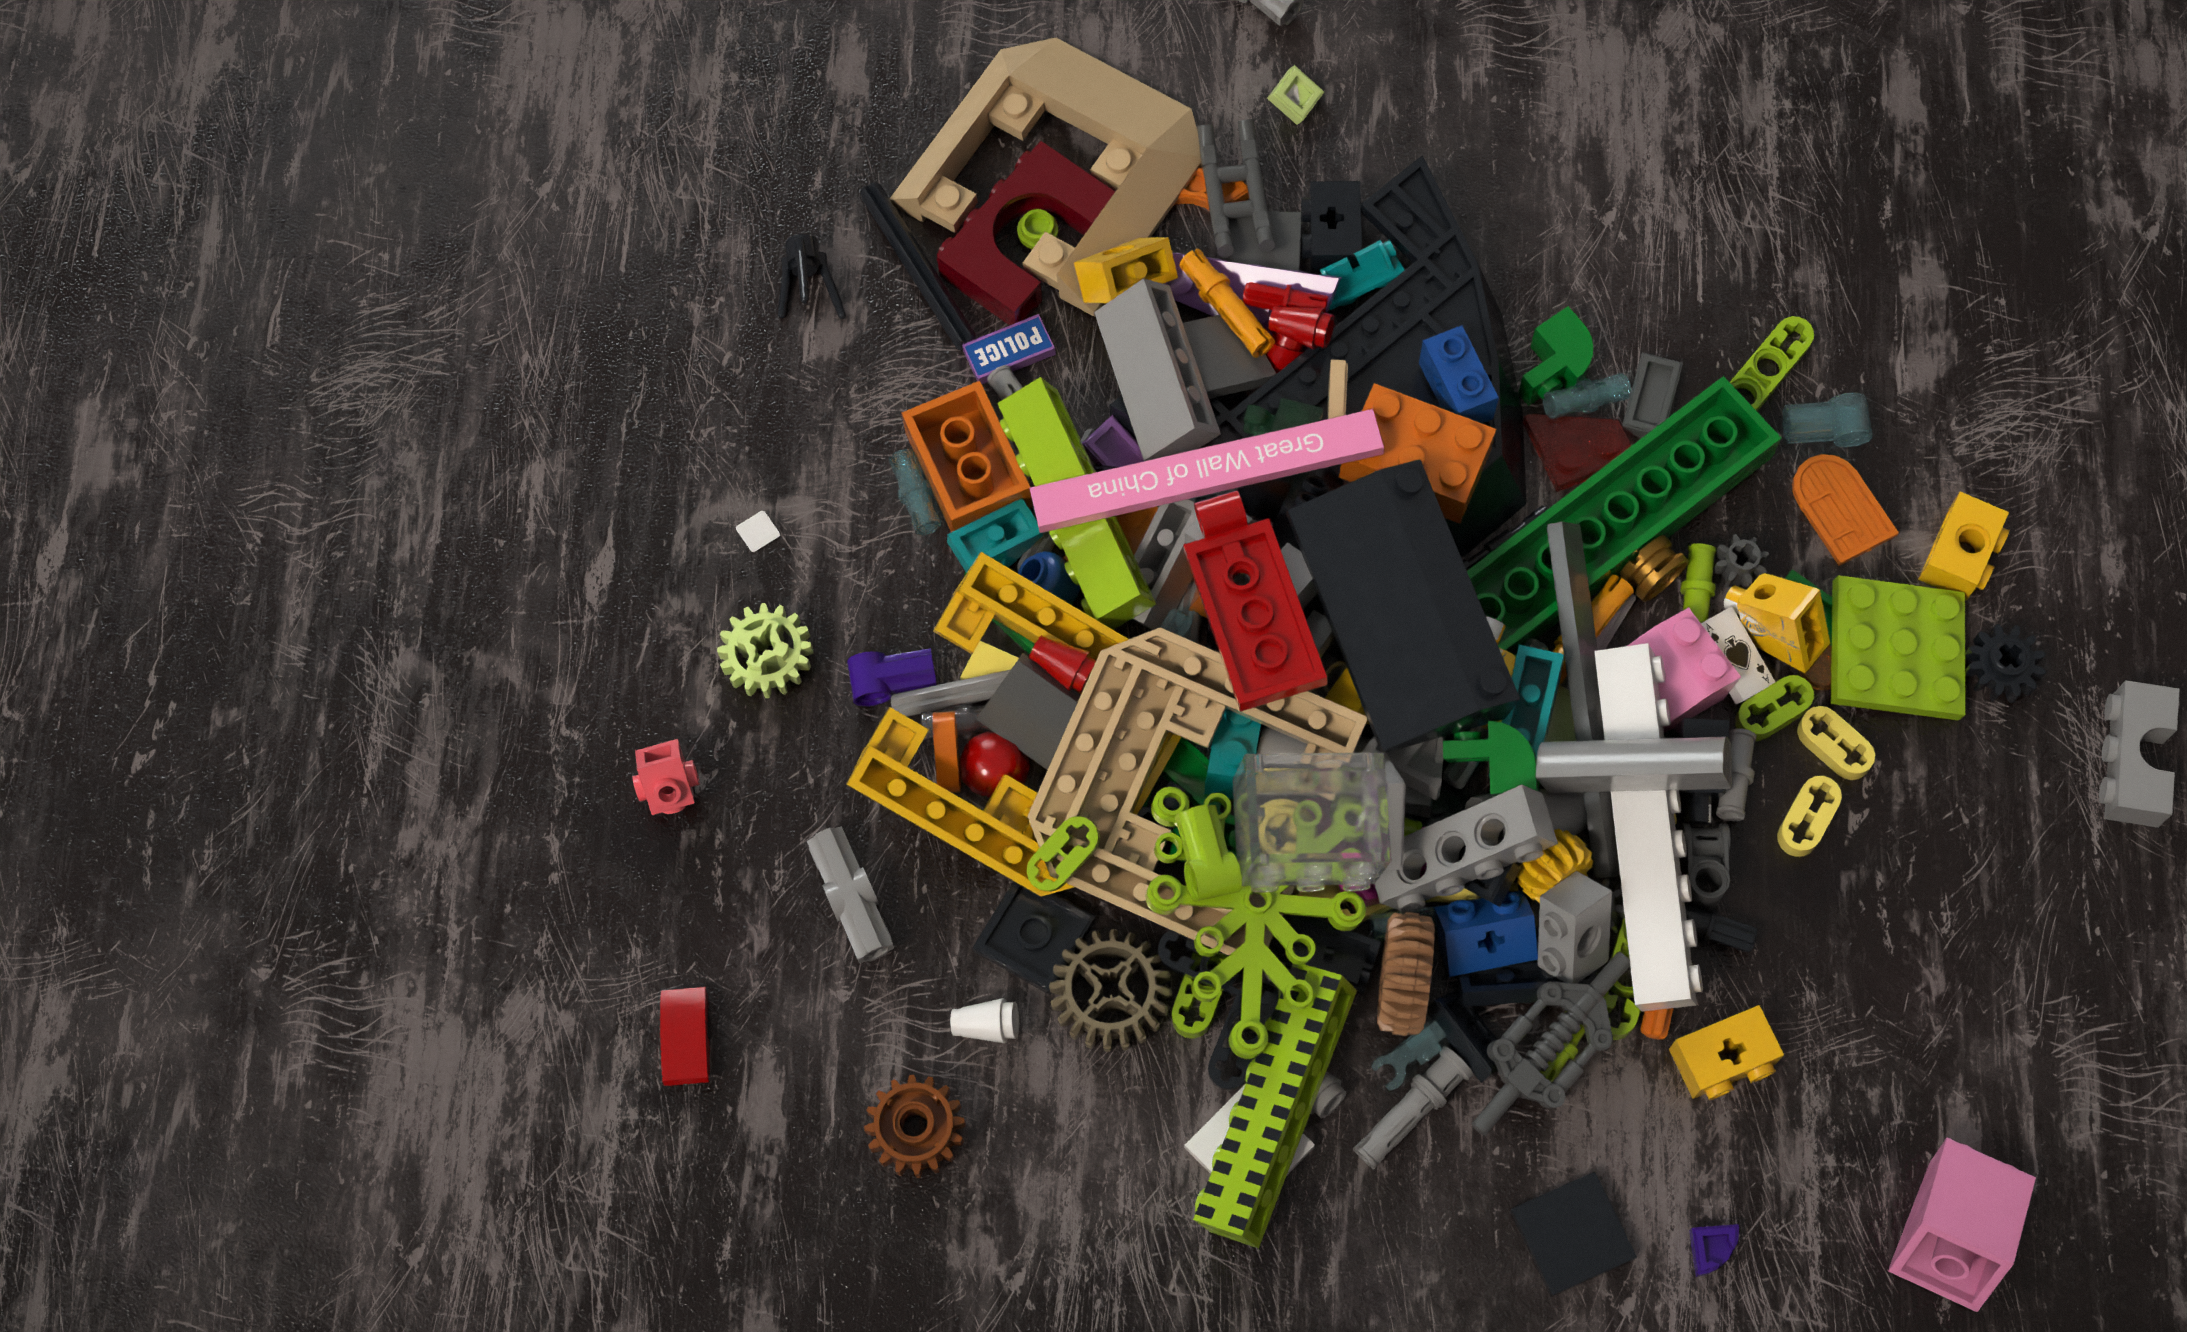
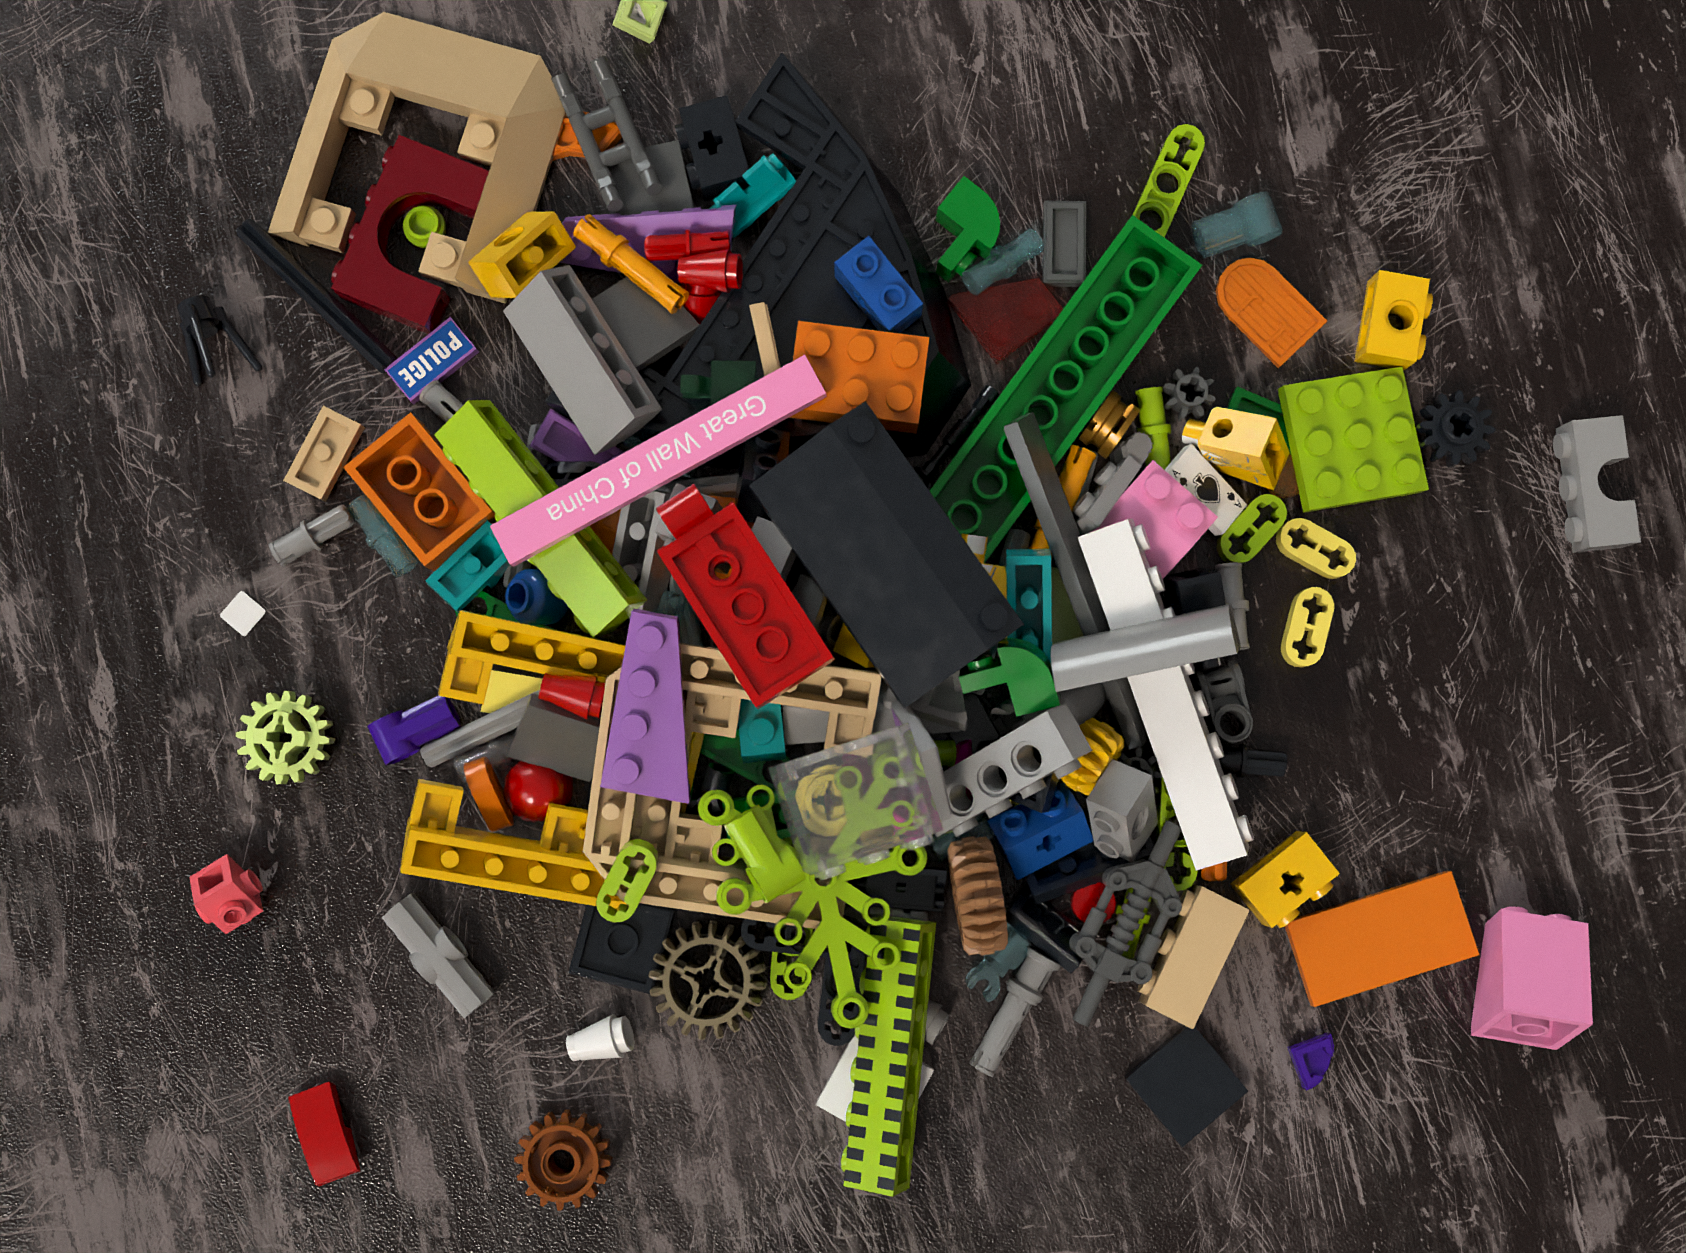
camera: 20 degrees left, 15 degrees up
none -> light grey axle [269,505,354,567]
none -> tan plate [283,406,365,502]
none -> medium lavender wing [600,609,691,804]
none -> red tile [1071,882,1116,923]
none -> light grey hinge [1072,431,1153,536]
none -> tan brick [1138,884,1250,1029]
none -> orange tile [1285,871,1479,1007]

